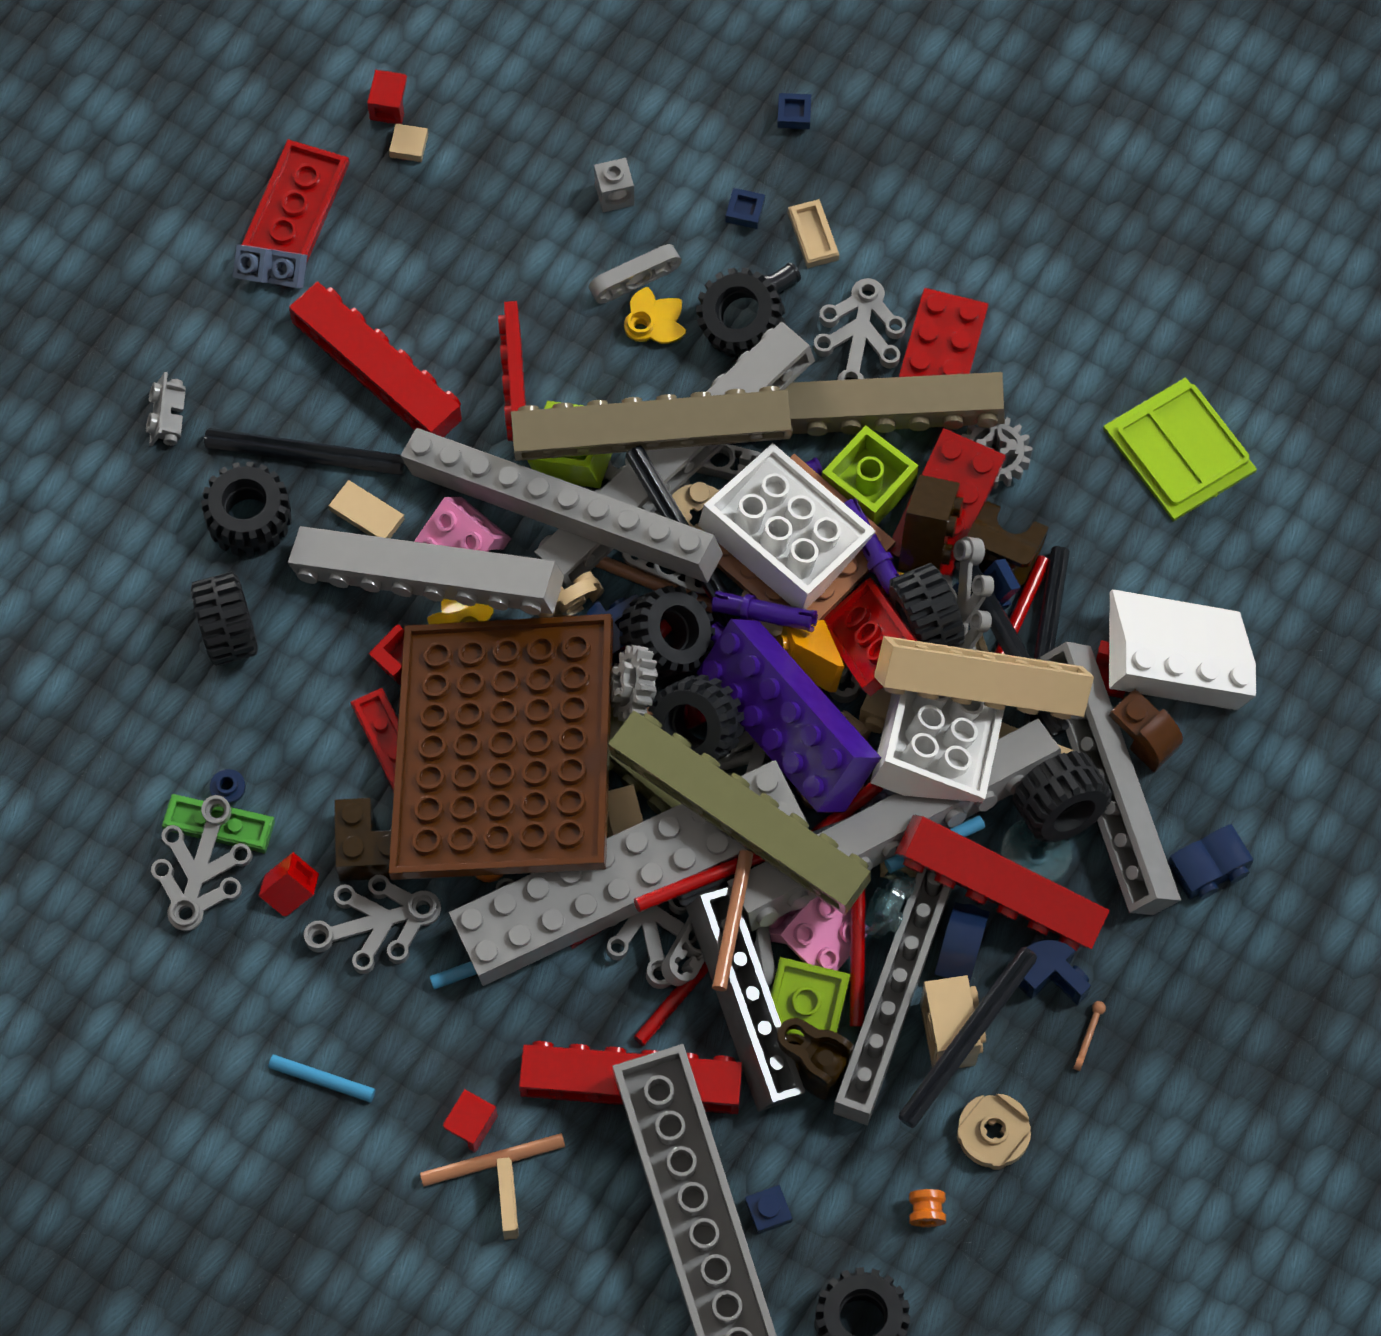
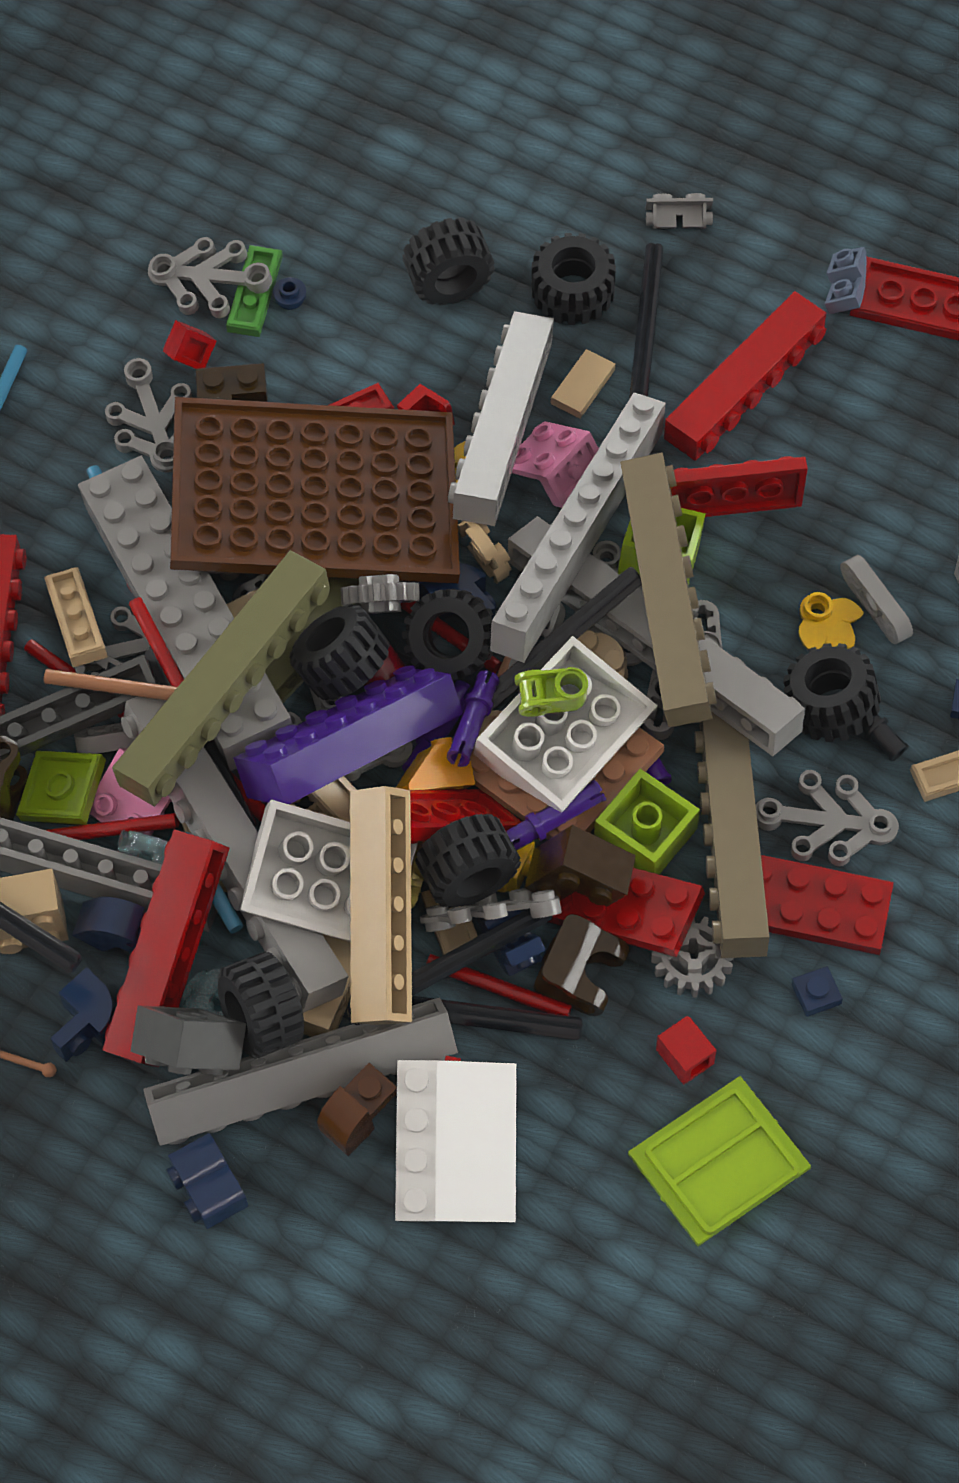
camera: 90 degrees right, 5 degrees down
none -> tan tile [44,567,108,668]
none -> dark grey brick [130,1005,246,1075]
none -> lime piece [514,667,588,717]
none -> red panel [656,1016,716,1085]
none -> dark blue plate [791,966,843,1017]

